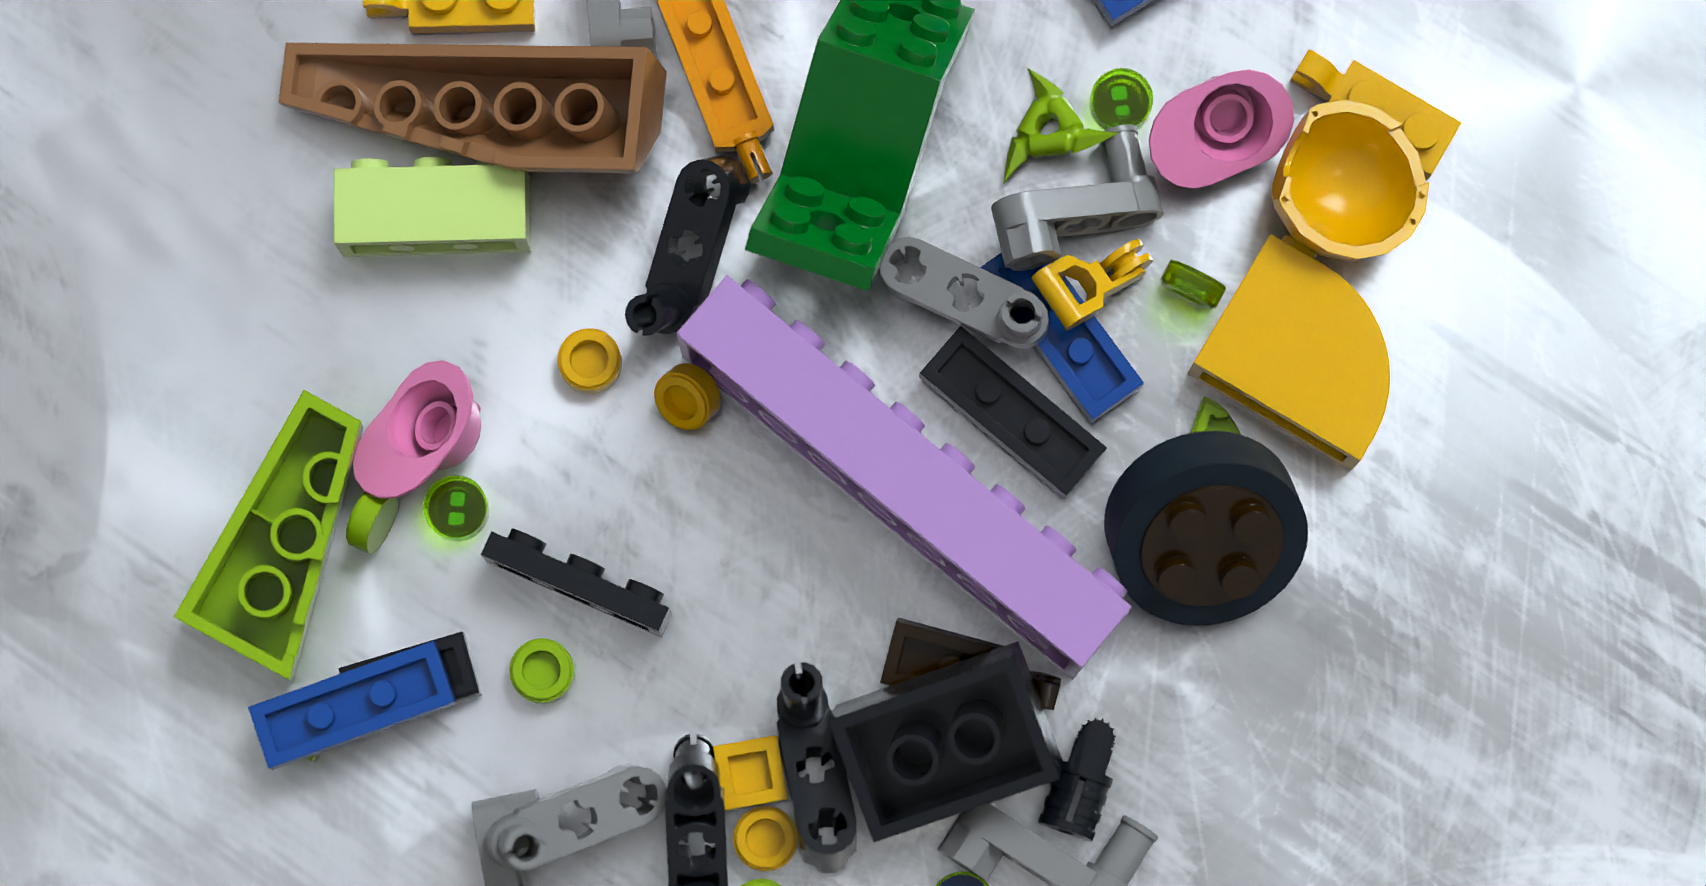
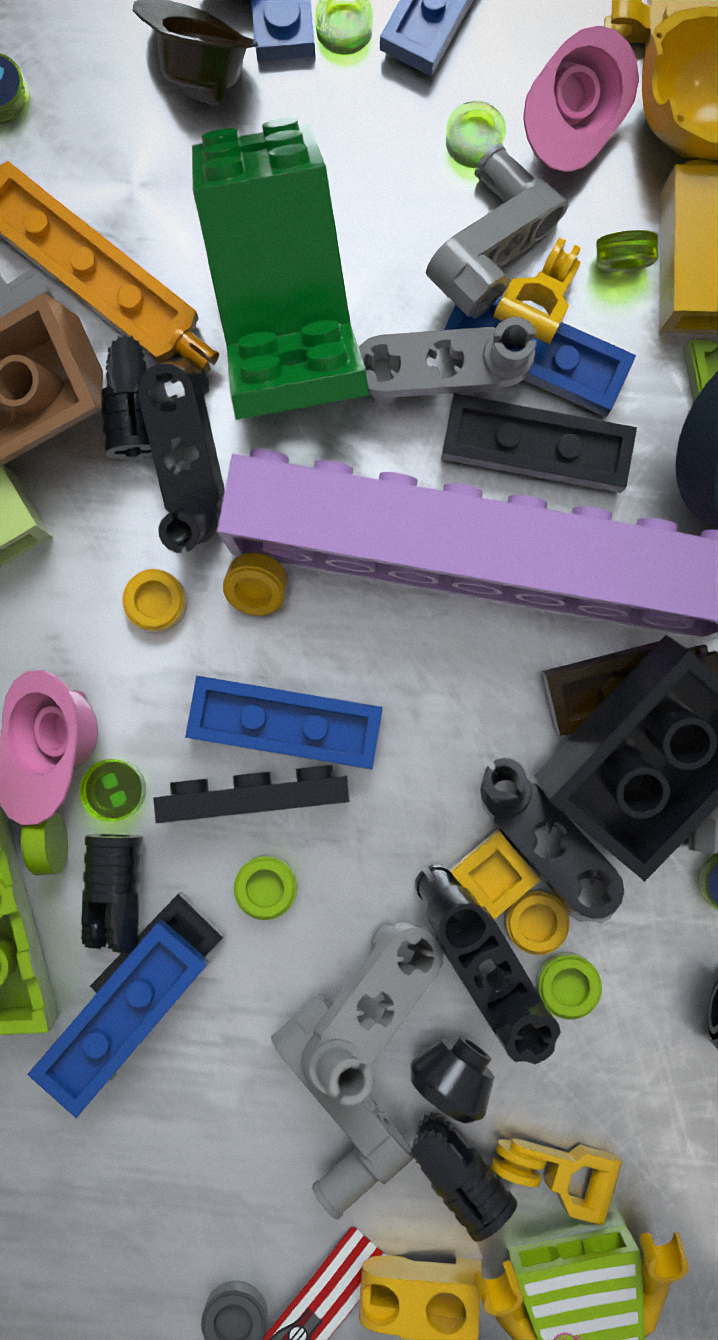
camera: 25 degrees left, 5 degrees up
lime piece [1003,68,1119,184] -> none
none -> black hinge [81,834,143,954]
none -> black hinge [101,334,152,459]
none -> blue plate [185,675,383,769]

